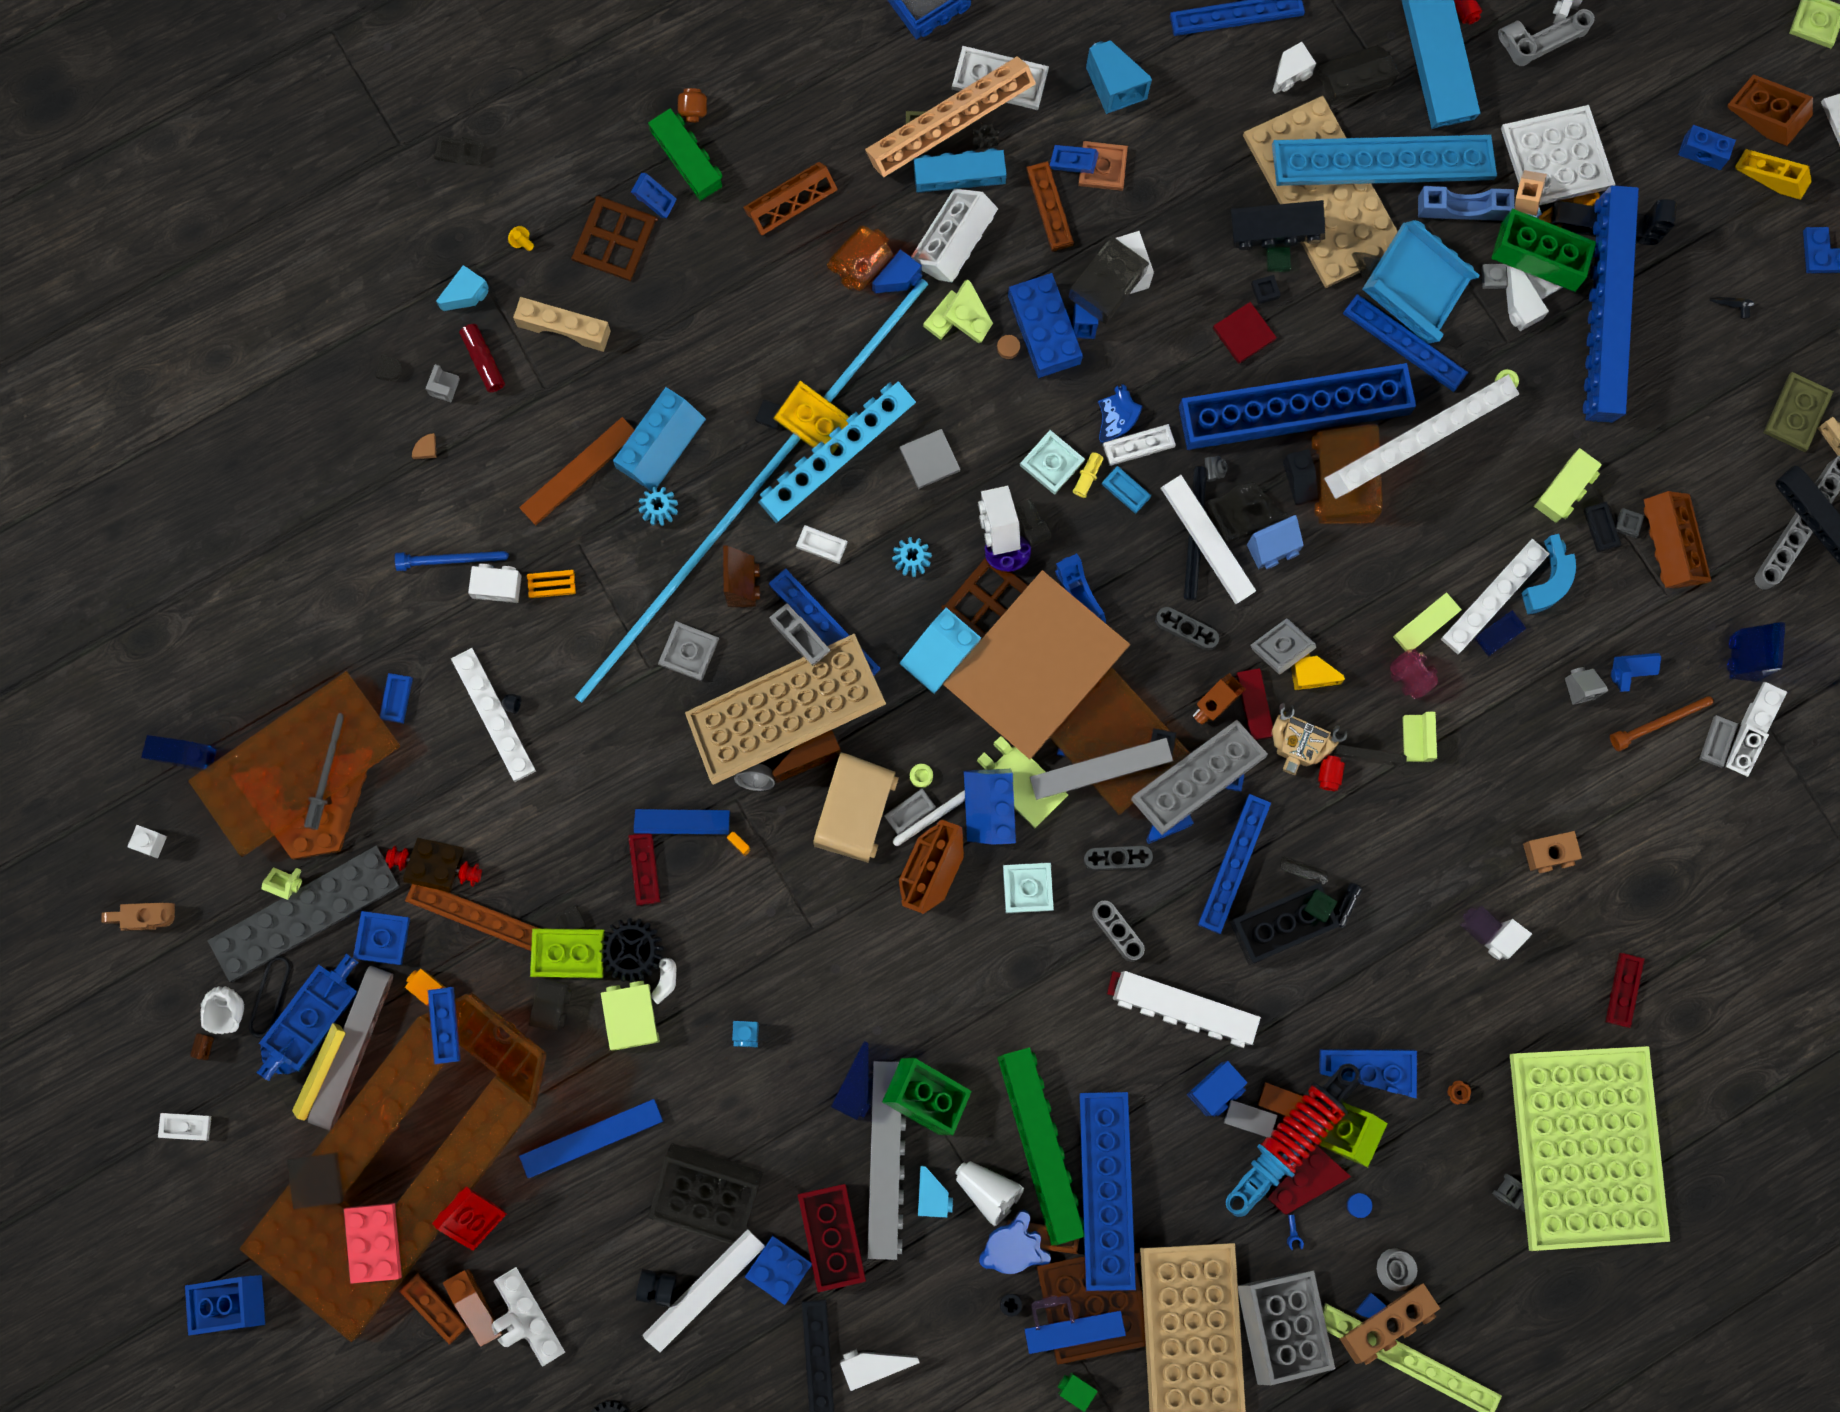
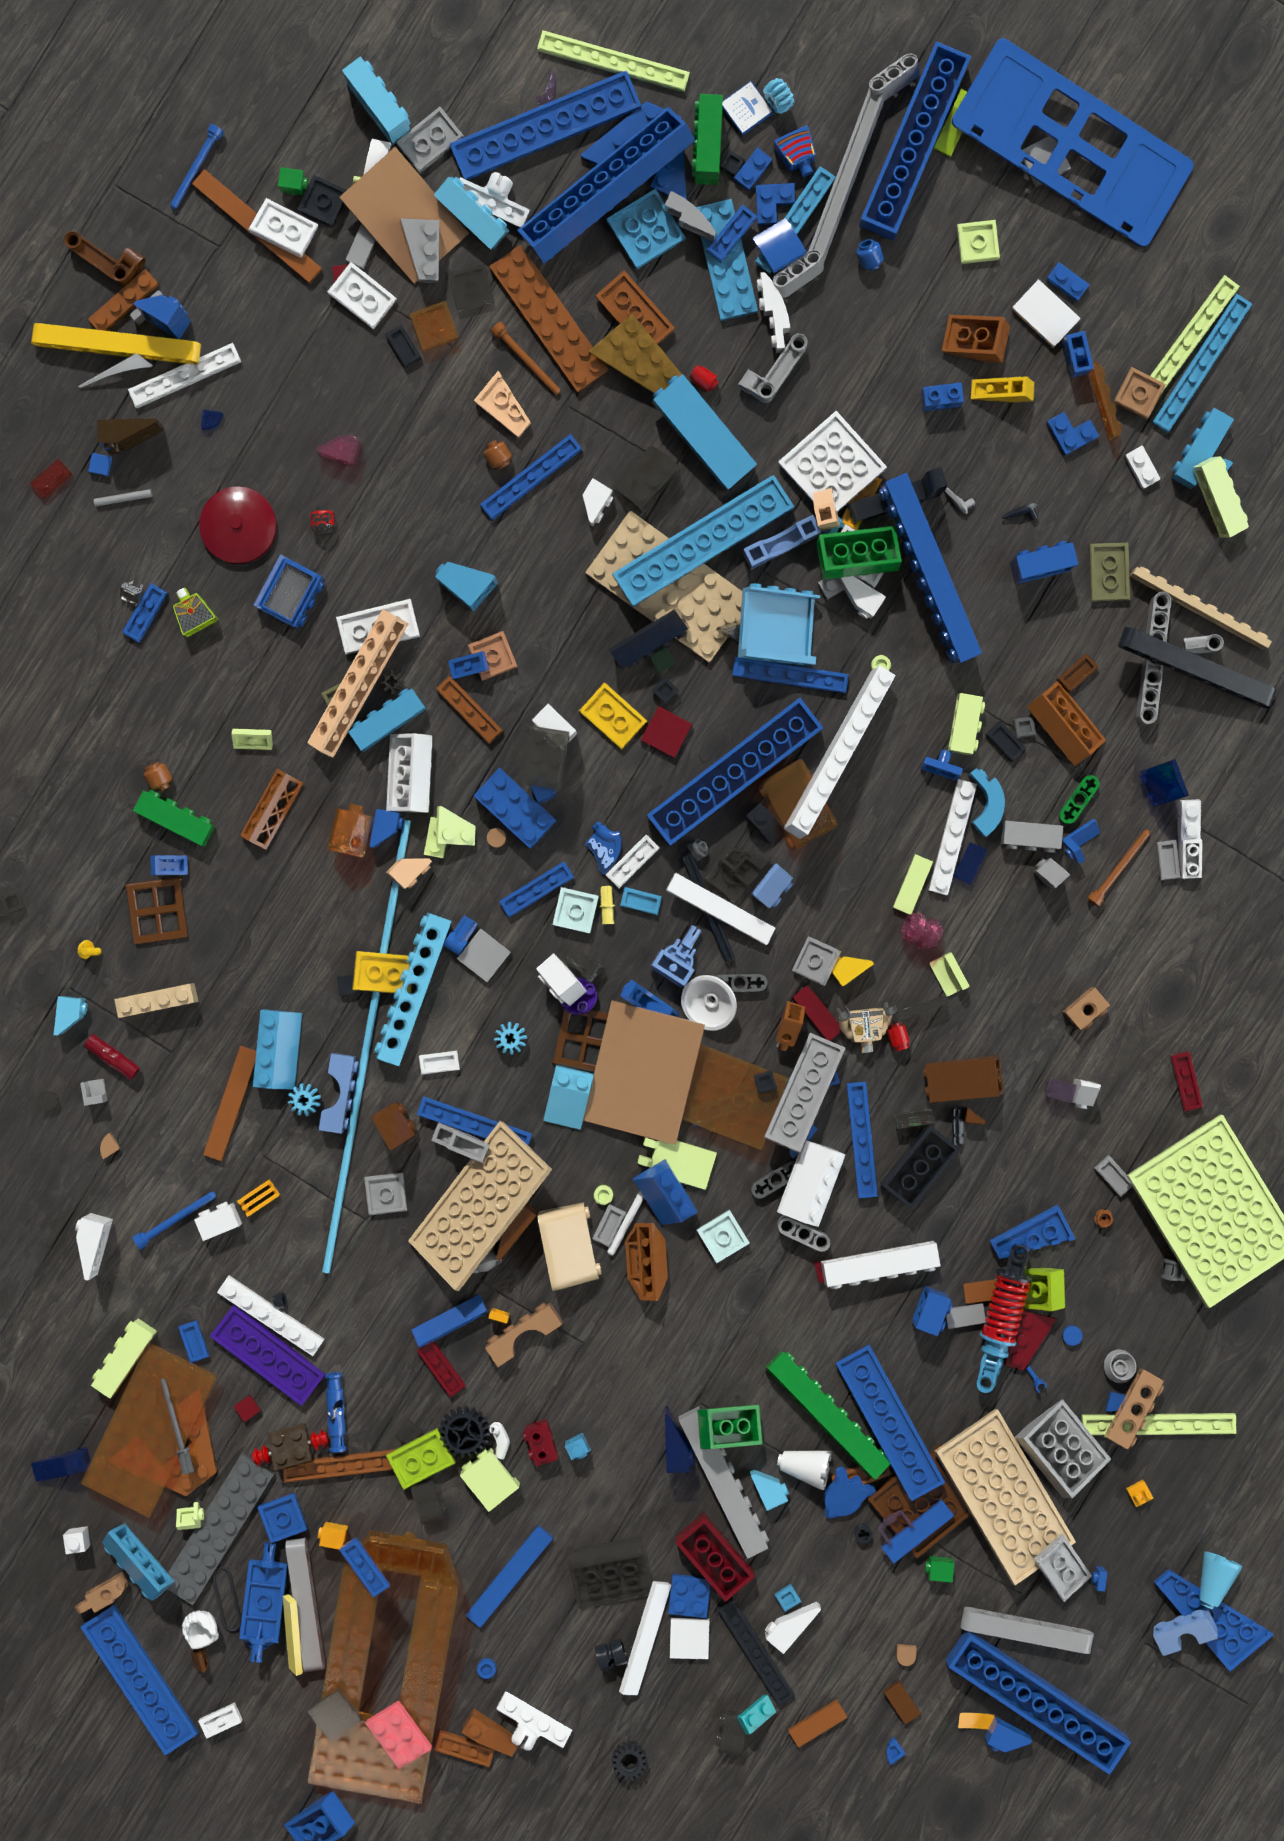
camera: 25 degrees left, 10 degrees up
red plate [432,1186,507,1251] -> none
light grey tile [1030,738,1173,800] -> none
clear green tile [1304,889,1337,923] -> none
none -> white slope [75,1213,113,1280]
none -> blue plate [80,1604,199,1755]
none -> yellowish green brick [91,1318,157,1398]
none -> dark azure slope [102,1523,175,1601]
none -> dark purple plate [210,1305,325,1406]
none -> yellowish green plate [232,729,273,750]
none -> dark red tile [233,1395,261,1422]
none -> medium blue arch [319,1053,358,1134]
none -> blue piece [325,1372,346,1452]
none -> light nougat slope [386,858,432,889]
none -> blue piece [443,915,478,956]
none -> blue tile [477,1658,496,1679]
none -> medium nougat arch [485,1302,563,1367]
none -> blue tile [499,862,574,917]
none -> dark red brick [523,1419,559,1466]
none -> yellow tile [579,683,647,750]
none -> medium blue brick [649,925,702,988]
none -> white tile [670,1618,709,1659]
none -> white dish [681,975,737,1031]
none -> dark azure tile [775,1584,801,1612]
none -> white slope [777,1140,845,1227]
none -> blue tile [921,750,963,781]
none -> reddish brown slope [923,1055,1004,1103]
none -> light grey bar [945,487,975,514]
none -> reddish brown slope [963,1107,985,1125]
none -> light grey brick [1001,821,1063,853]
none -> blue brick [1010,541,1078,585]
none -> reddish brown tile [1057,653,1099,693]
none -> green beam [1058,775,1099,824]
none -> light grey tile [1094,1155,1133,1197]

